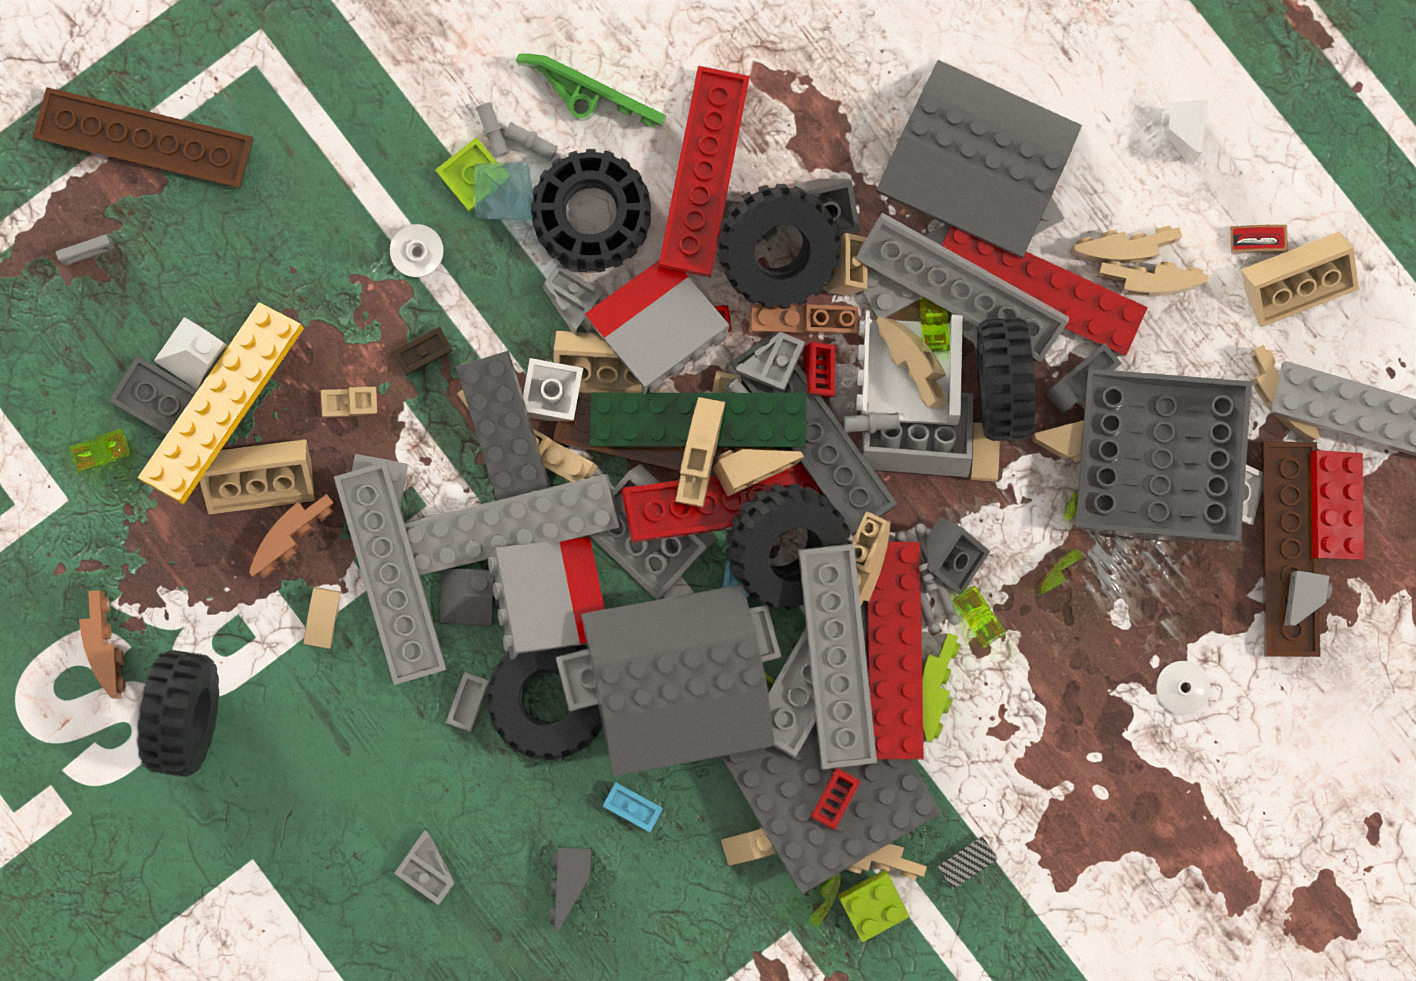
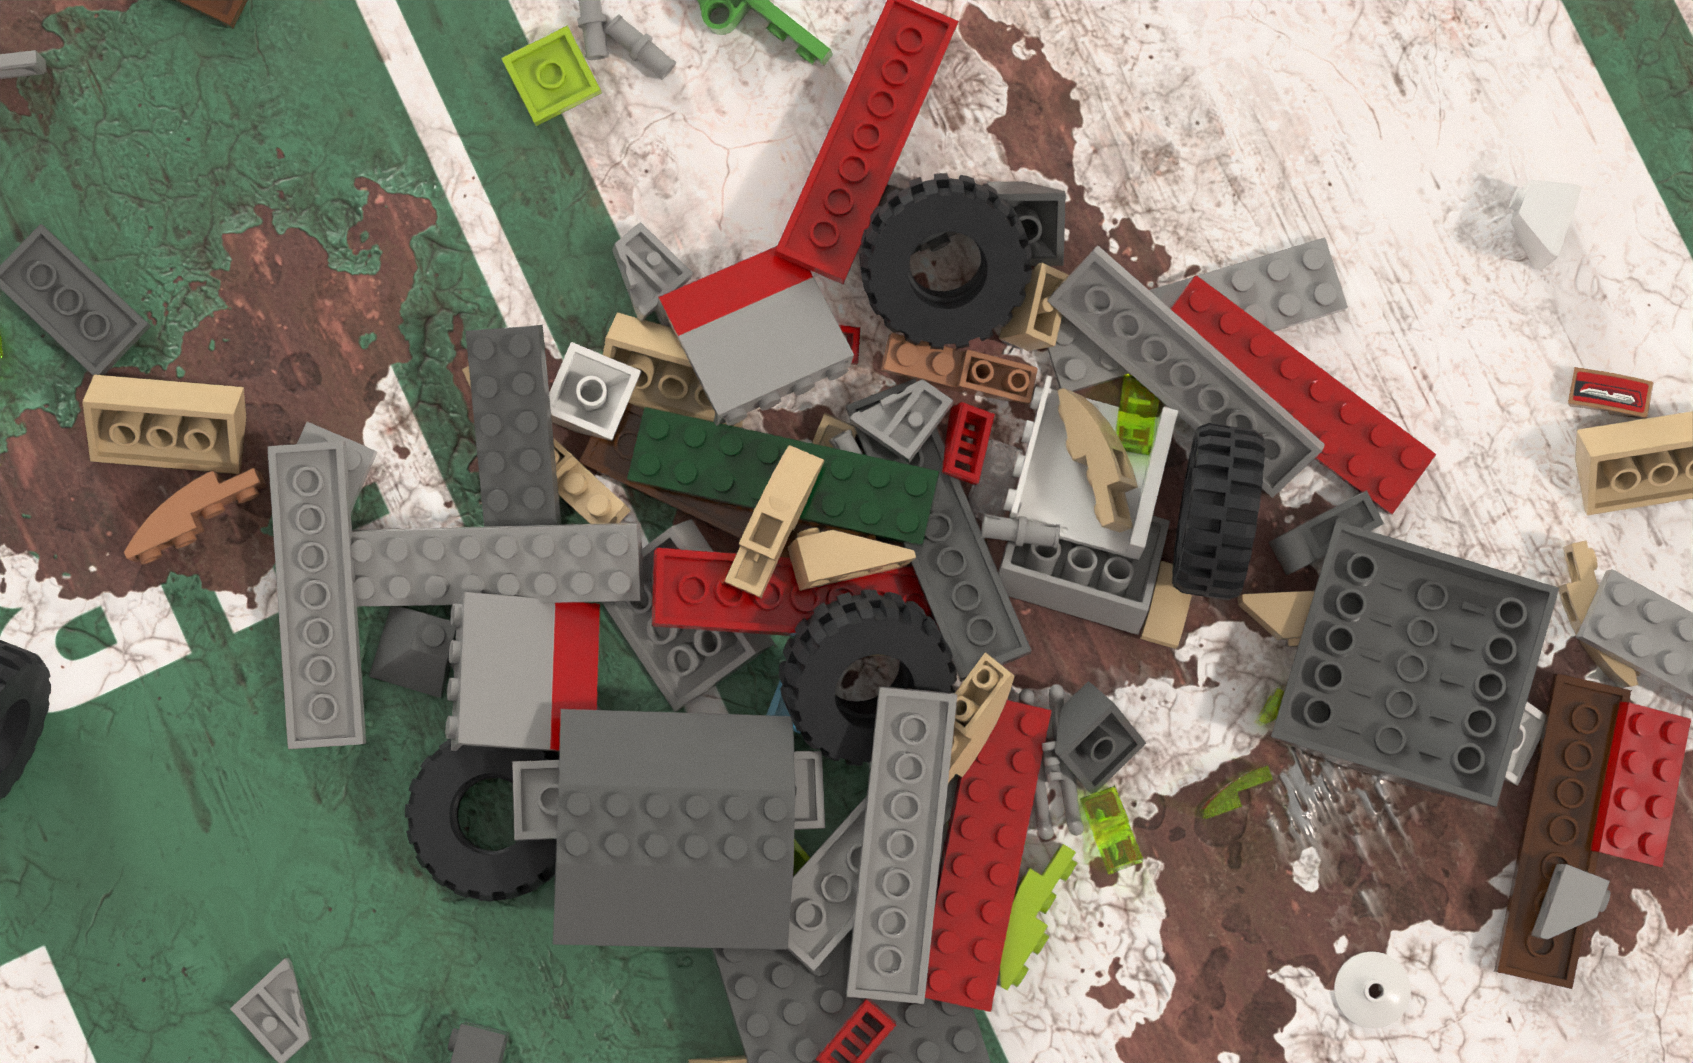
camera: 15 degrees right, 0 degrees up
yellow plate [138,303,304,504] -> none
white slope [154,317,228,390] -> none
tan slope [304,587,341,649] -> none
tan slope [320,387,377,418] -> none
white dish [390,224,443,277] -> none
dark brown plate [392,326,453,376] -> none
light grey tile [446,672,490,732] -> none
clear light blue slope [474,162,534,220] -> none
black tyre [530,149,651,273] -> none
medium azure plate [603,782,663,832] -> none
dark grey slope [876,60,1082,259] -> none
tan slope [1070,225,1182,264] -> none
tan slope [1096,260,1209,297] -> none

